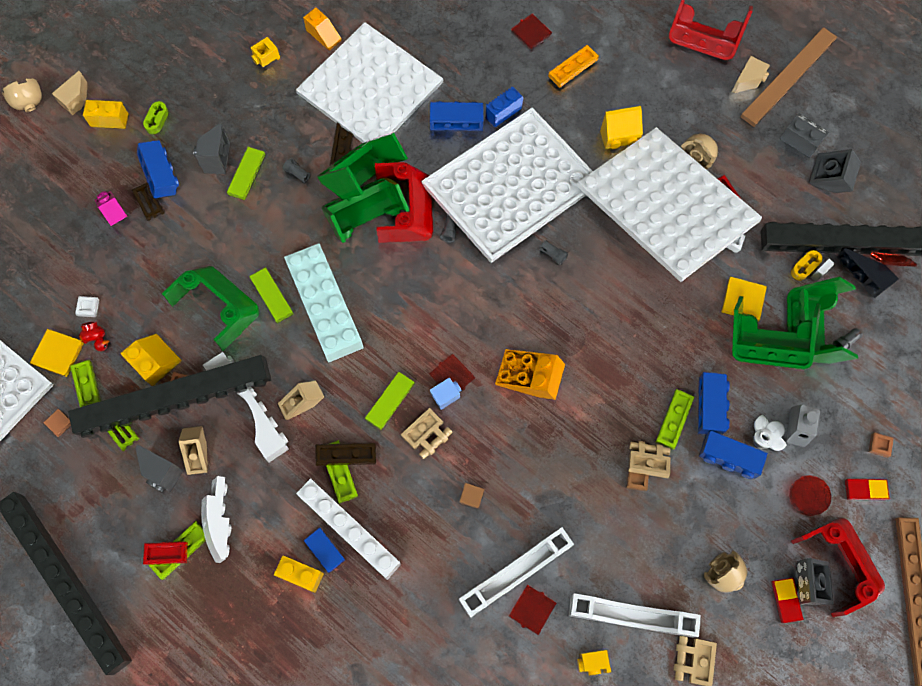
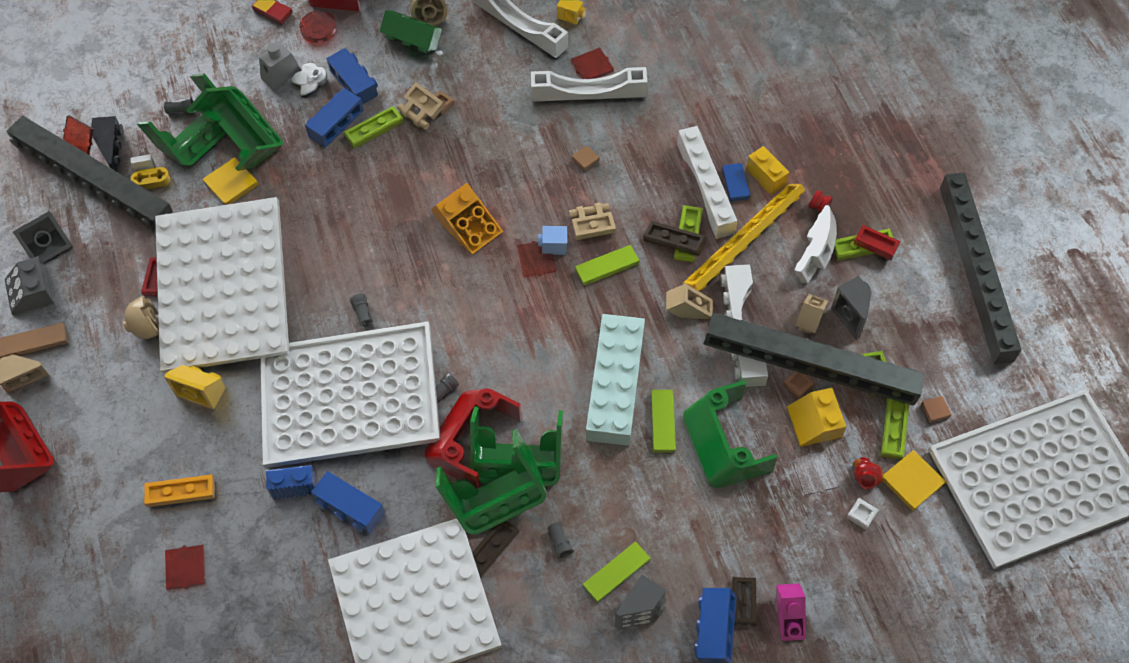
camera: 145 degrees left, 10 degrees down
nougat tile [869,432,894,458] -> none
none -> green brick [379,10,442,53]
none -> yellow plate [683,184,805,291]
none -> clear piece [792,451,840,496]
none -> red wheel [808,190,833,214]

